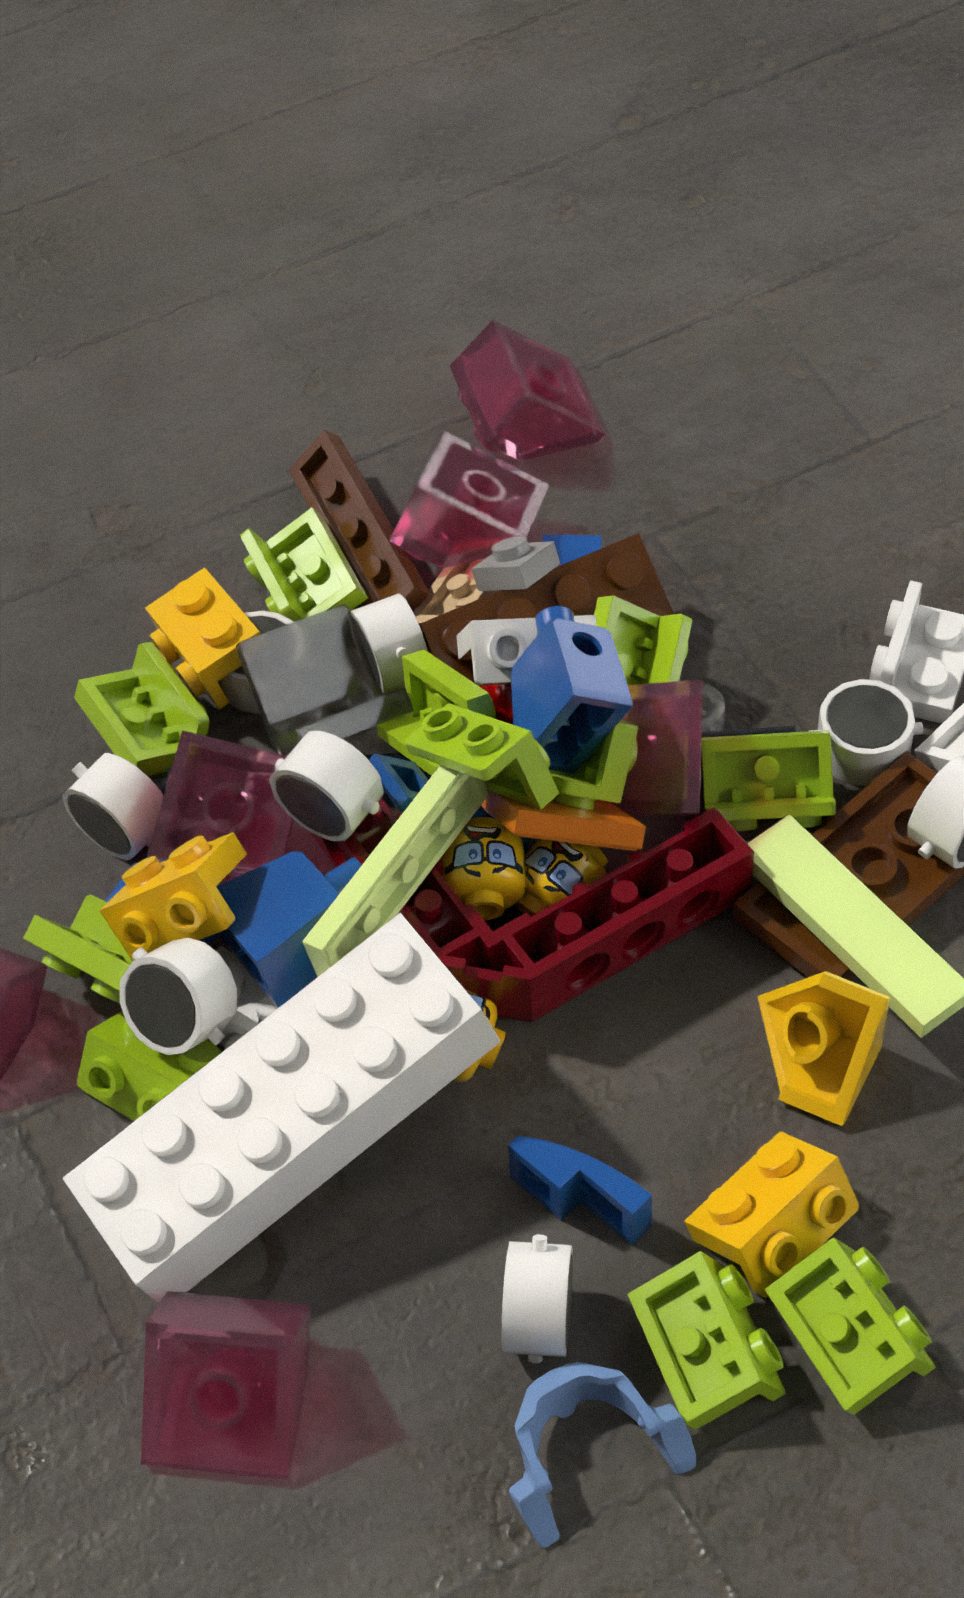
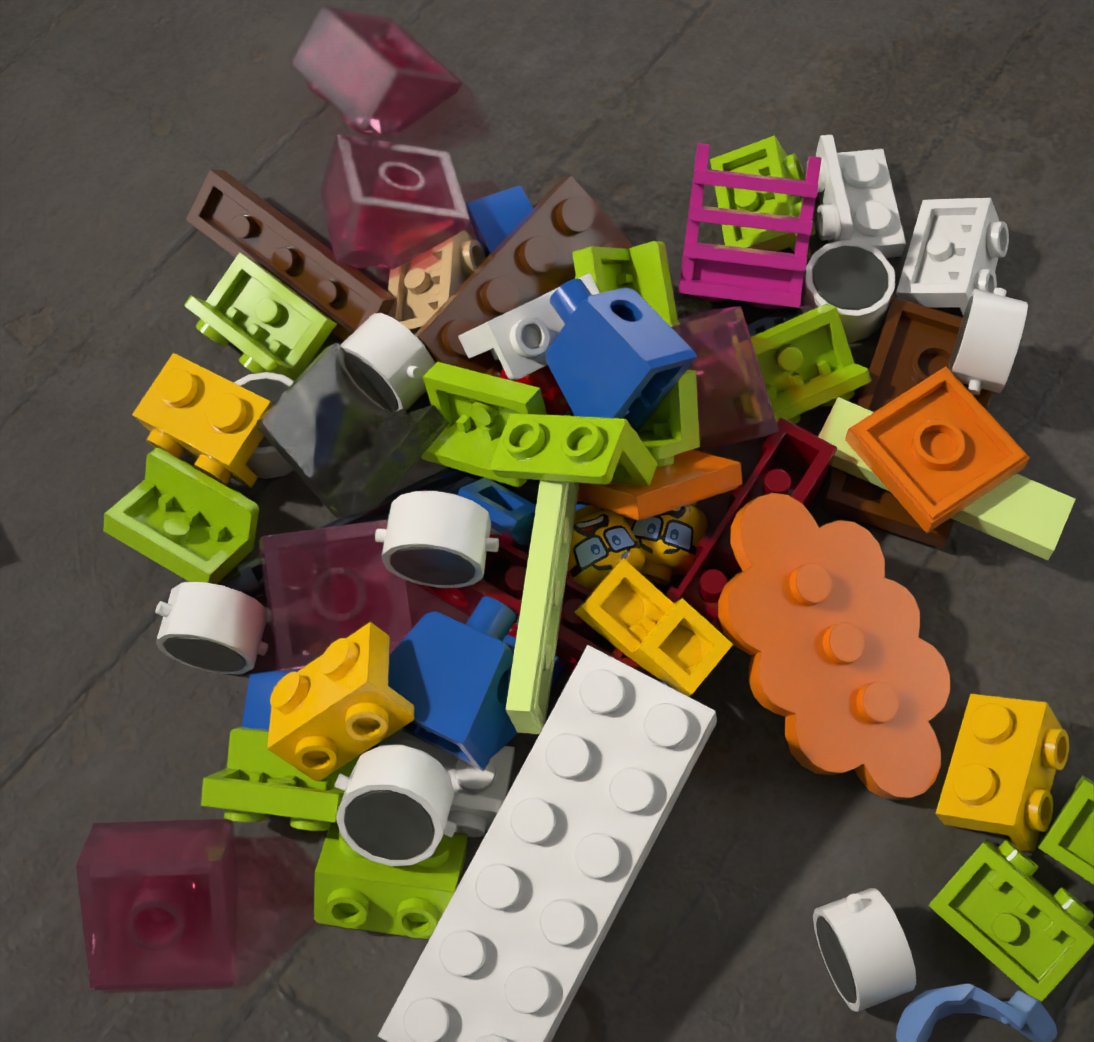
camera: 30 degrees left, 10 degrees up
light grey plate [471,536,560,591] -> none
blue slope [508,1136,652,1246] -> none
yellow slope [757,971,890,1126] -> none
none -> yellow slope [575,558,733,696]
none -> dark pink plate [678,143,822,309]
none -> lime bracket [710,135,815,259]
none -> orange plate [718,493,950,800]
none -> orange tile [845,366,1030,533]

